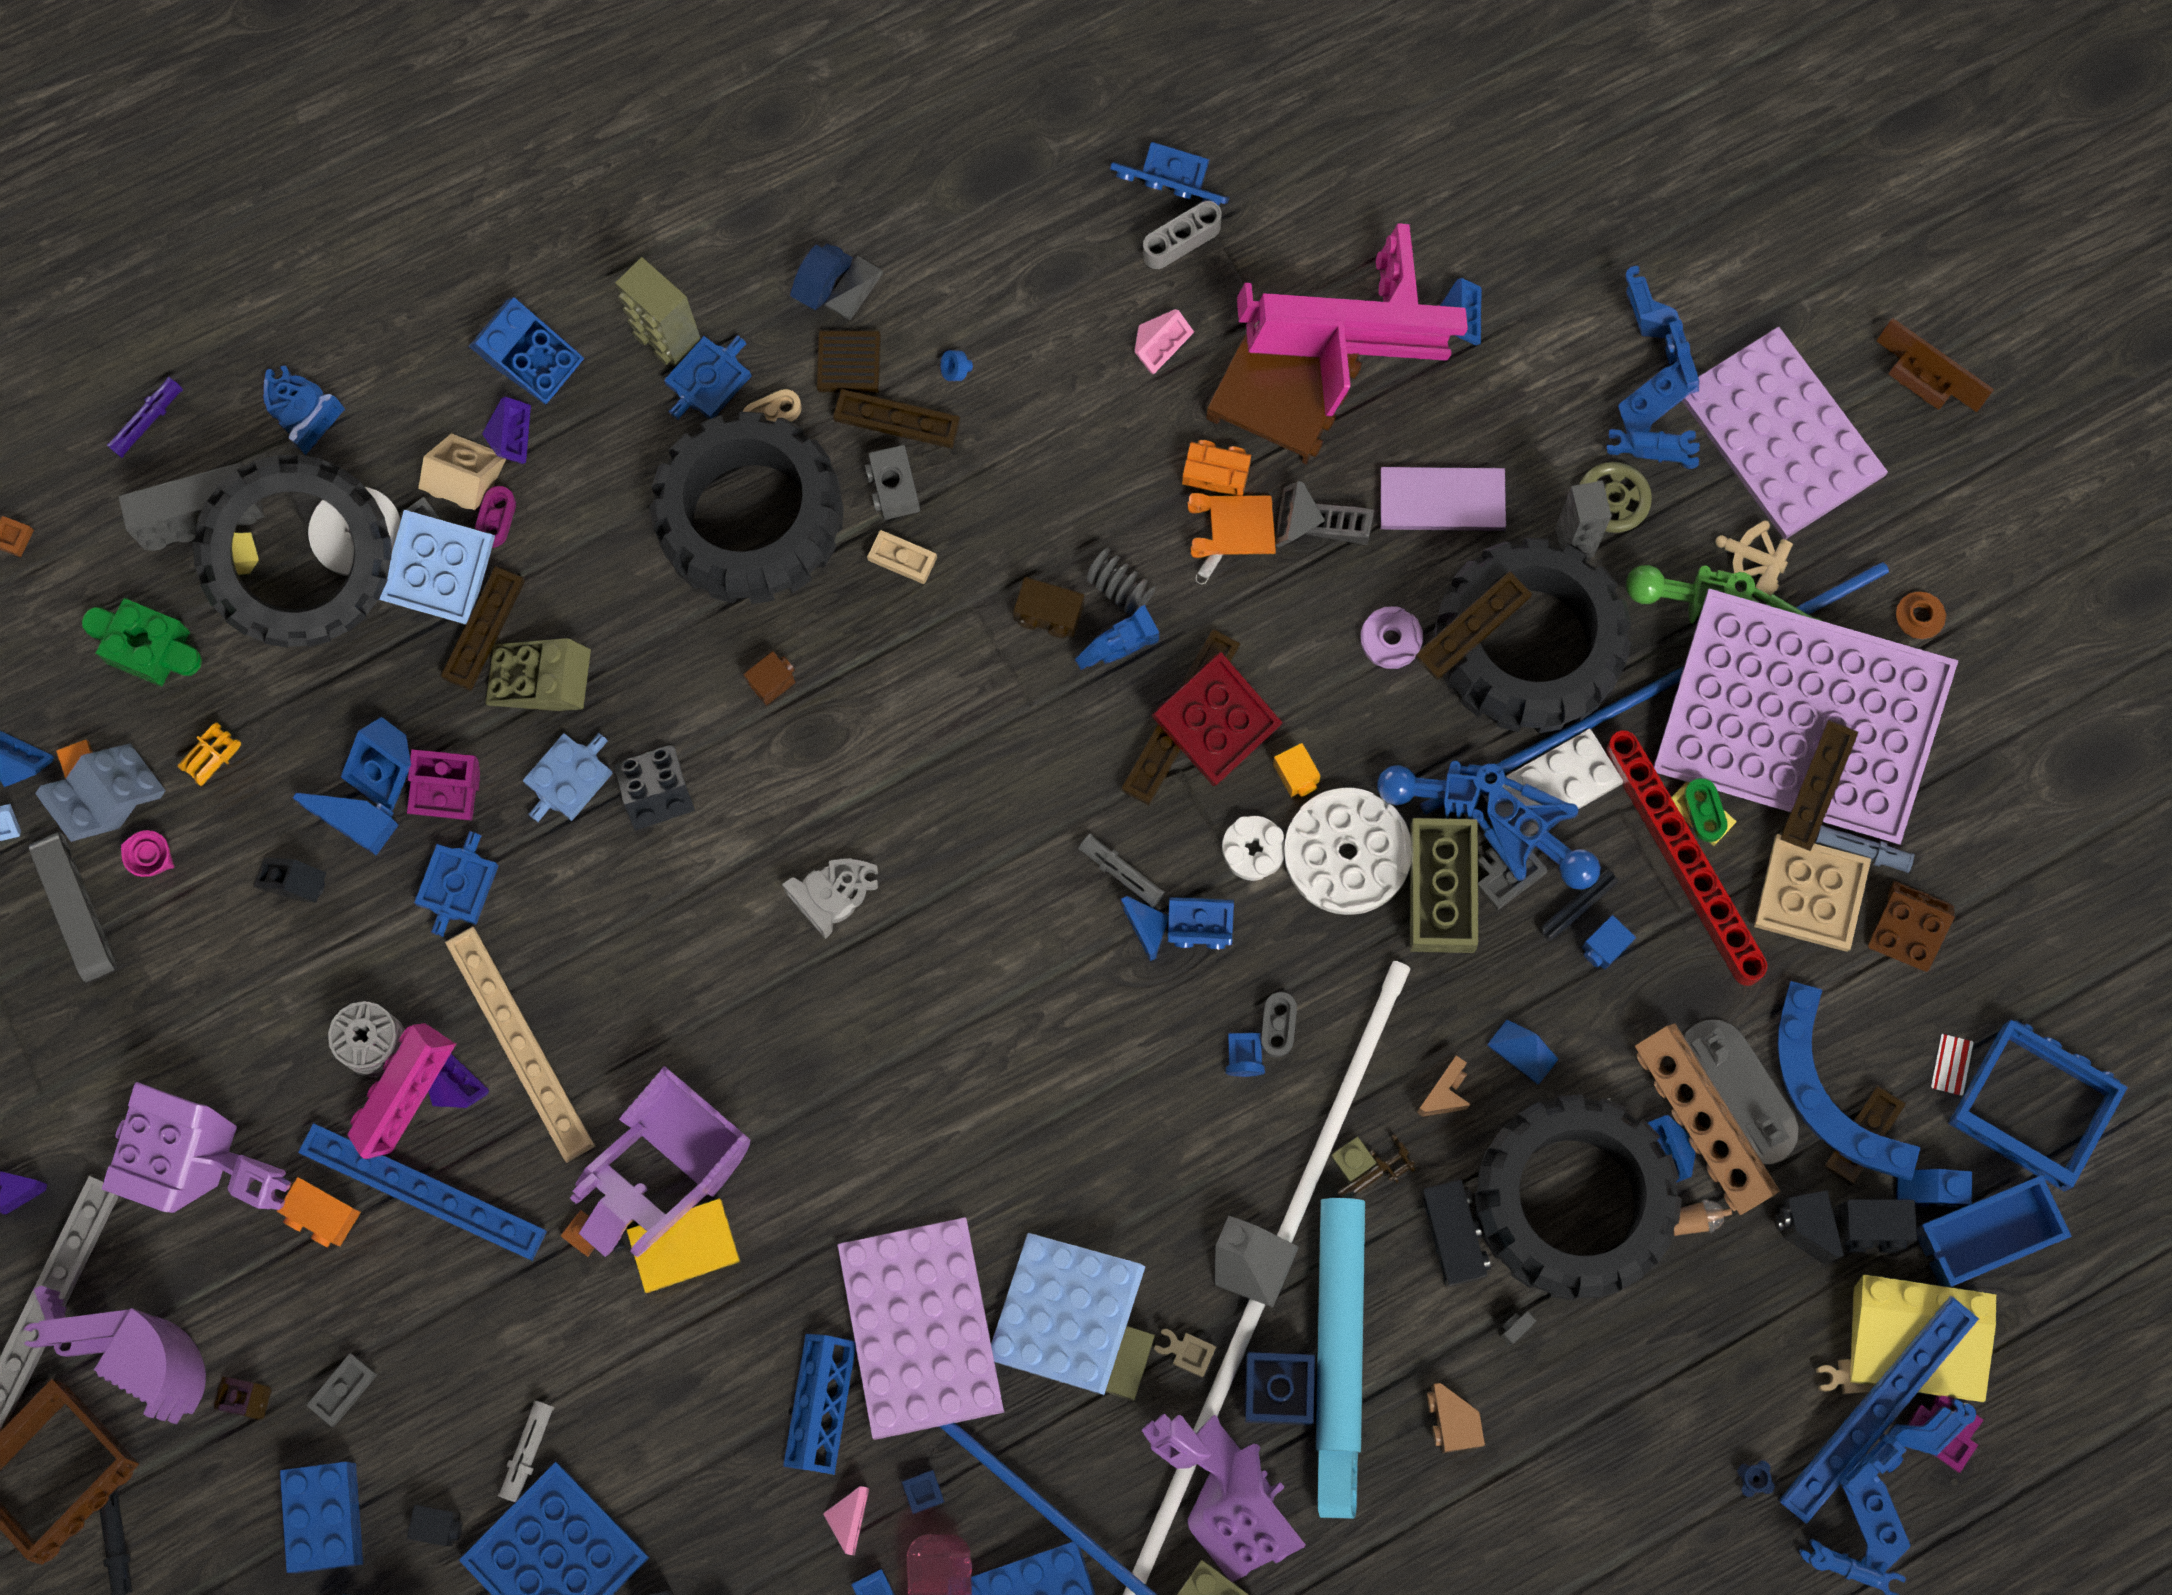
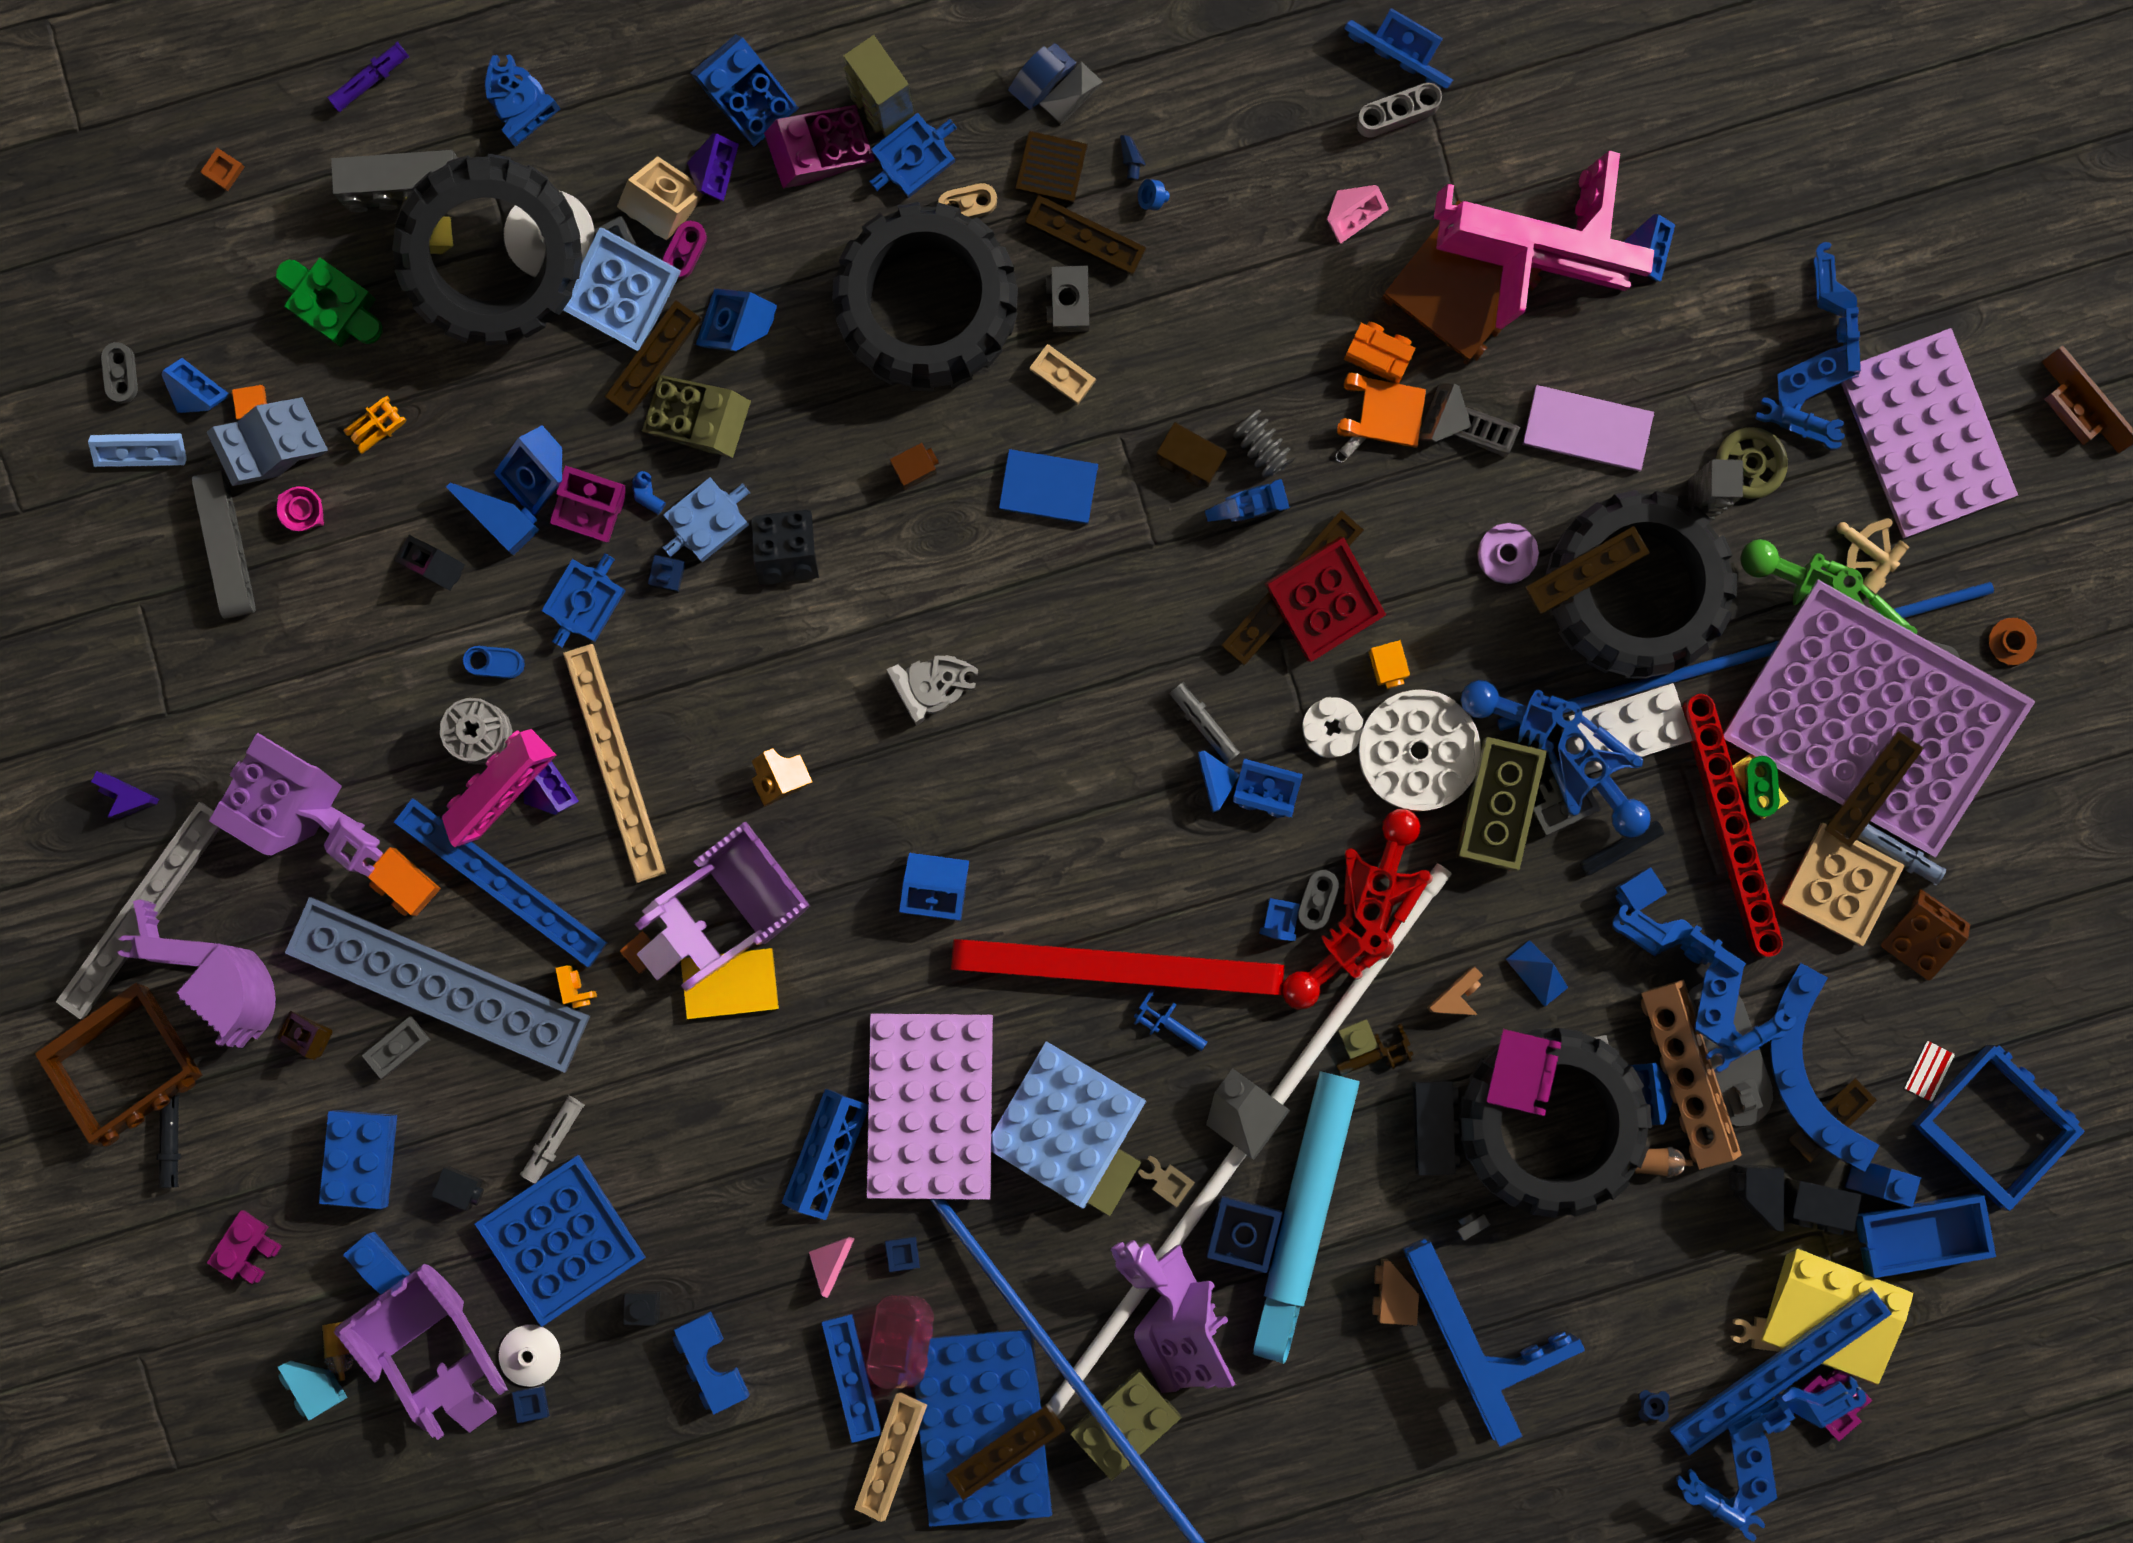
camera: 10 degrees right, 10 degrees up
none -> sand blue plate [285,897,590,1073]
none -> blue piece [463,646,525,679]
none -> light orange bracket [555,965,597,1009]
none -> blue arm [632,471,666,515]
none -> dark blue tile [648,555,685,592]
none -> blue slope [696,288,777,351]
none -> brick [751,748,812,806]
none -> magenta slope [764,105,875,189]
none -> blue slope [899,853,969,921]
none -> red beam [951,939,1285,995]
none -> blue tile [999,449,1098,524]
none -> dark blue bar [1120,135,1146,181]
none -> blue piece [1134,988,1207,1052]
none -> red piece [1282,809,1433,1010]
none -> blue piece [1402,1238,1585,1447]
none -> magenta piece [1486,1029,1561,1116]
none -> blue piece [1612,905,1797,1074]

